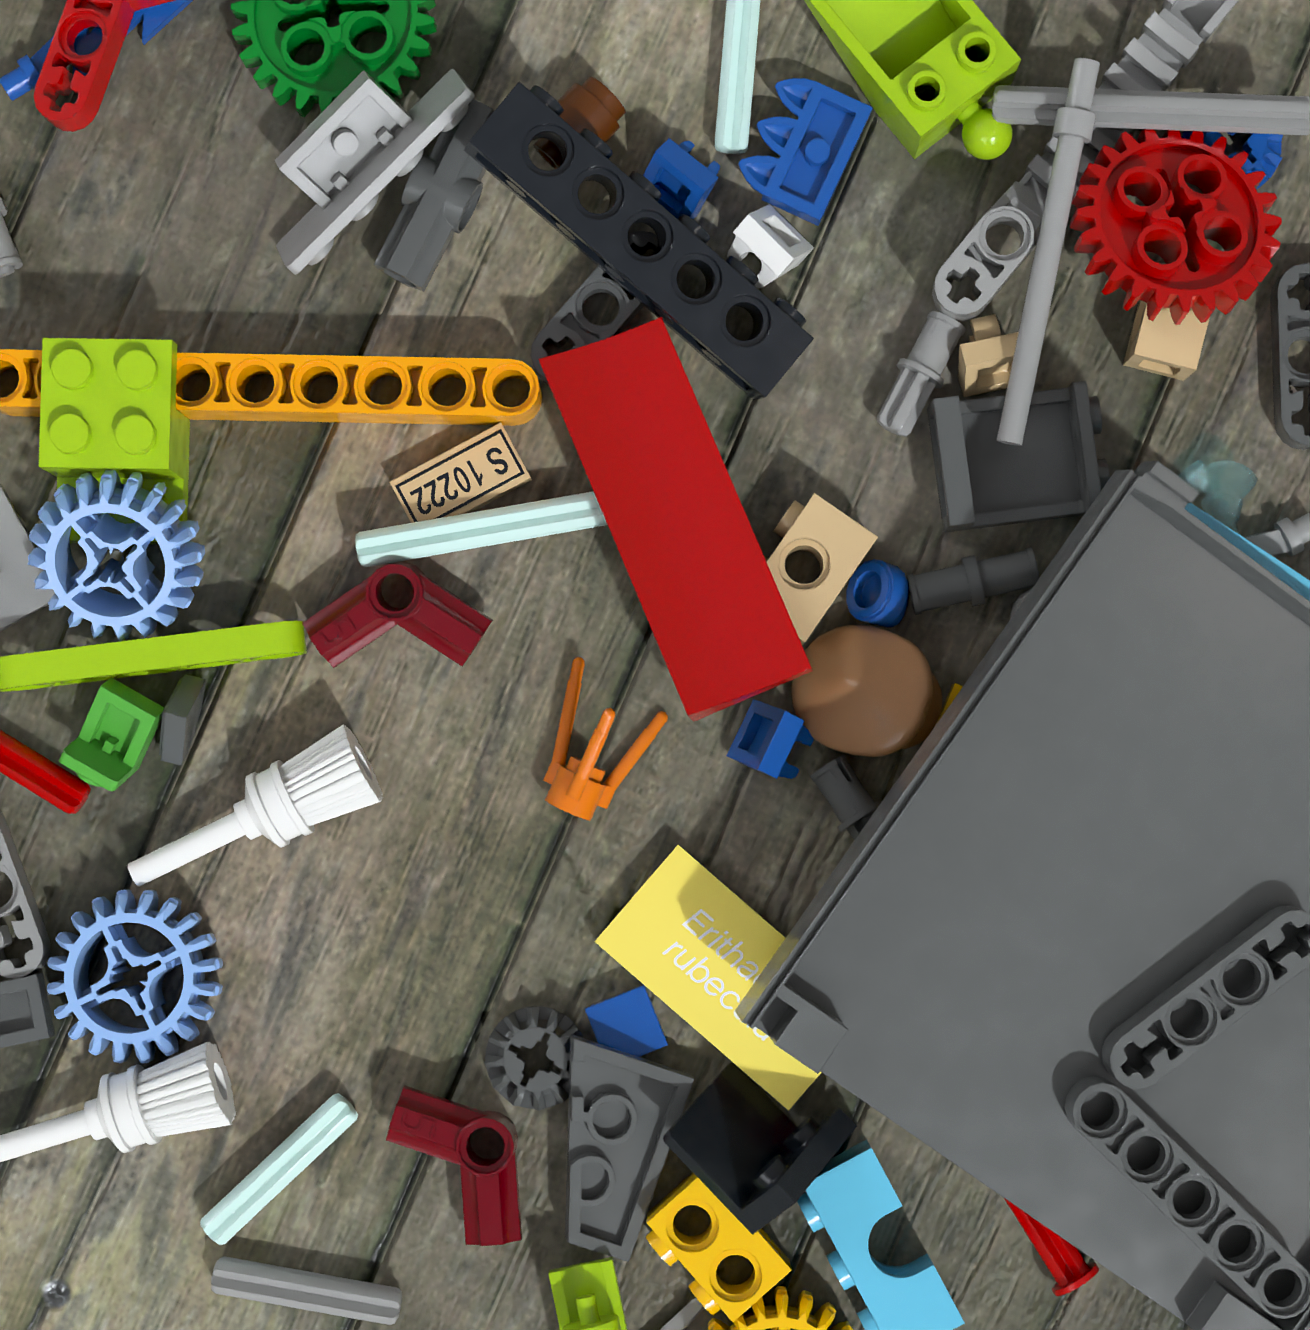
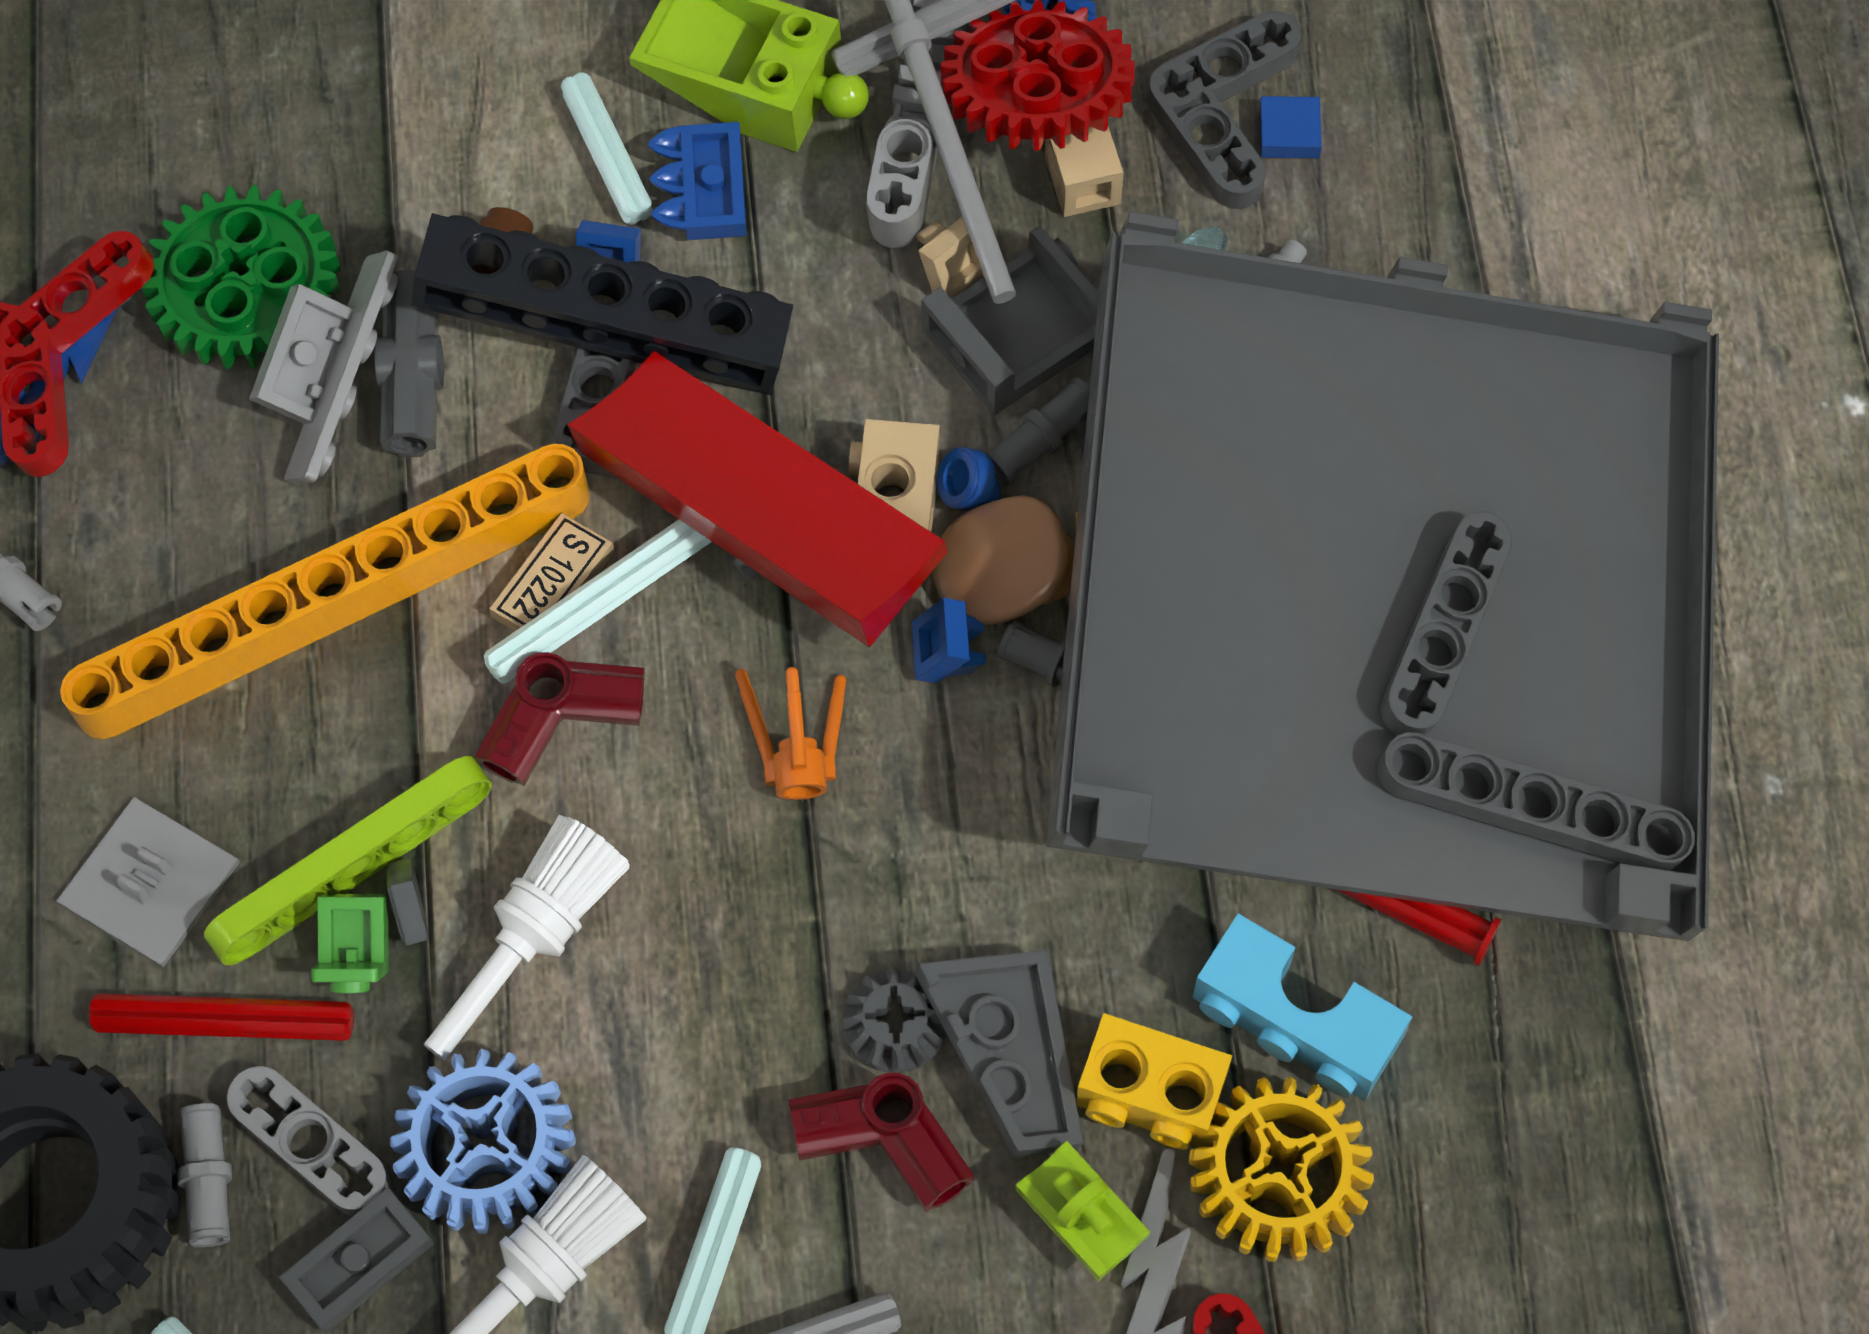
camera: 35 degrees left, 20 degrees down
light blue gear [28,470,205,642] -> none
lime bracket [39,338,190,544] -> none
blue tile [585,984,668,1057] -> none
light yellow tile [594,845,821,1111] -> none
black bracket [663,1062,857,1235] -> none
white tile [727,204,814,288] -> none
light grey axle [877,311,966,437] -> none

